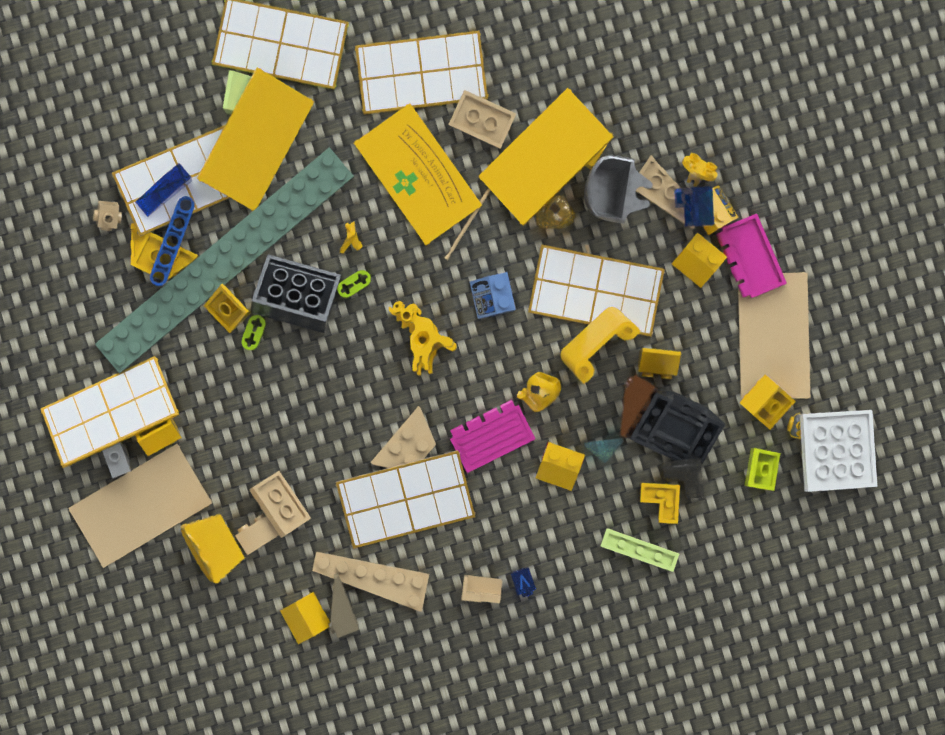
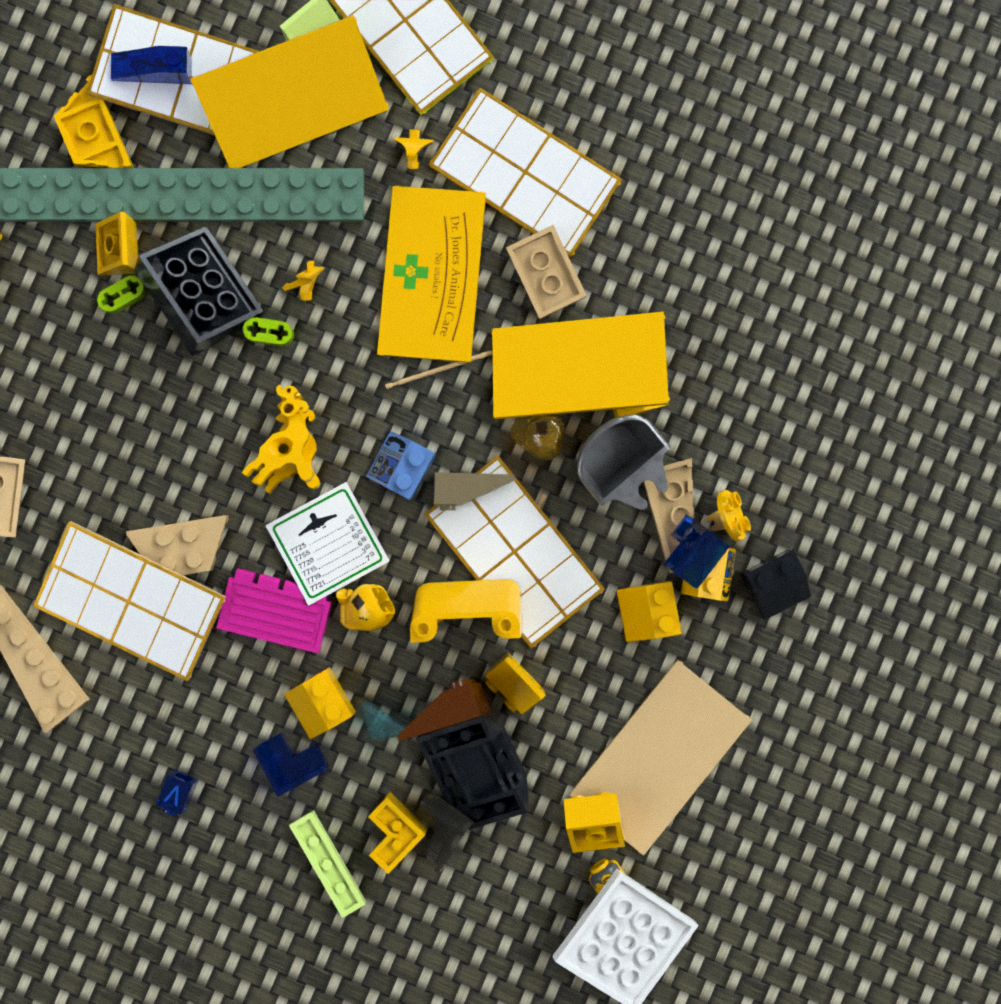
camera: 45 degrees right, 0 degrees up
tan brick [93,201,122,231] -> none
blue beam [150,196,195,286] -> none
tan panel [462,575,502,603] -> none
dark pink hinge [716,214,787,299] -> none
neon yellow slope [745,448,781,491] -> none
none -> clear blue panel [253,732,329,797]
none -> white sticker [265,482,389,606]
none -> yellow piece [394,129,434,170]
none -> dark tan slope [434,472,515,511]
none -> black slope [740,550,811,620]

